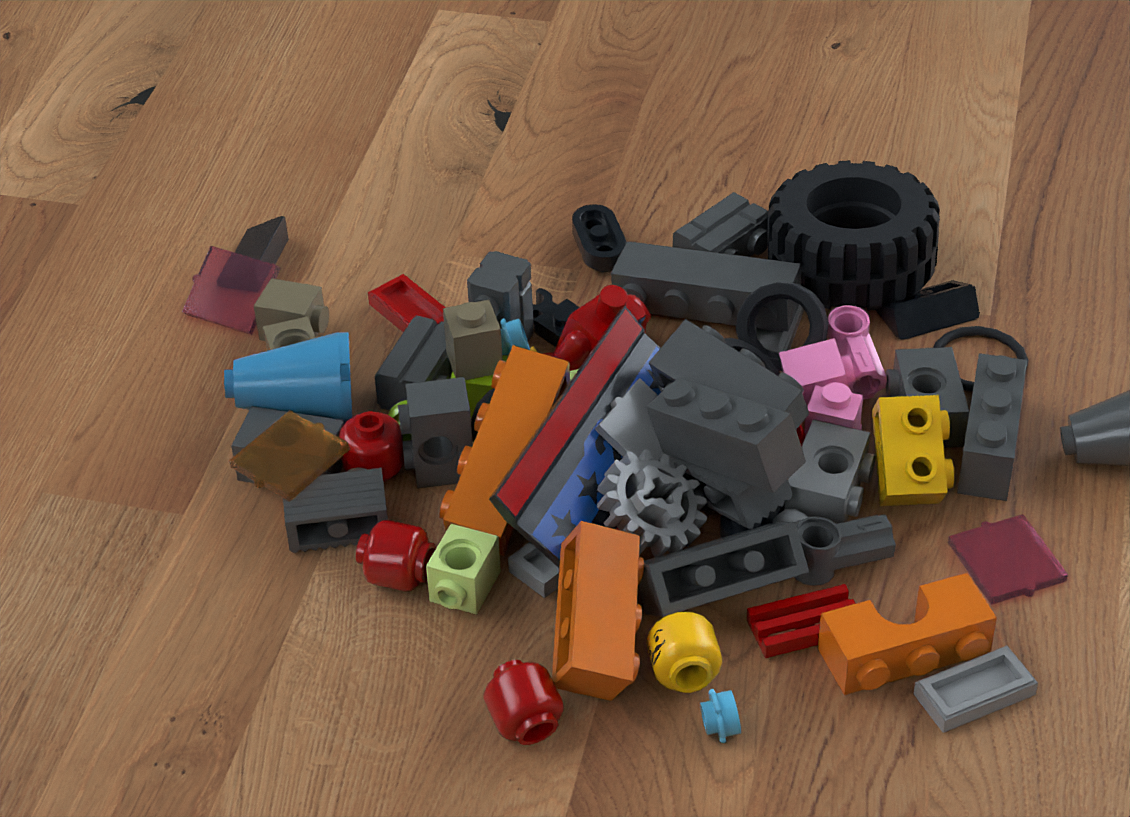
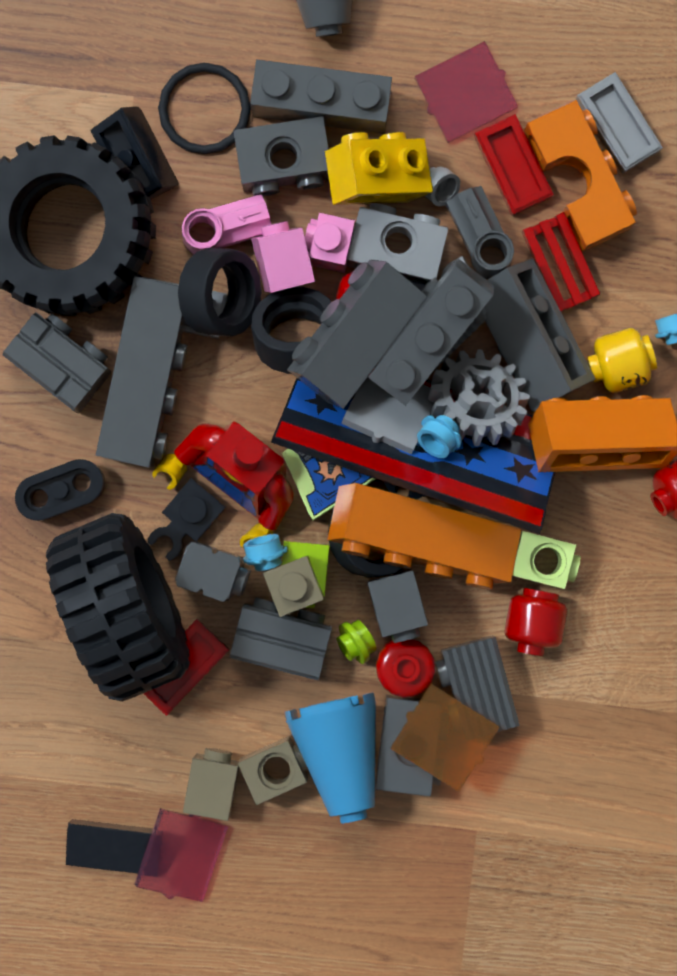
camera: 95 degrees left, 45 degrees up
none -> black tyre [46,513,190,702]
none -> medium azure plate [417,415,462,458]
none -> light grey hinge [425,166,460,206]
none -> red tile [474,114,554,216]

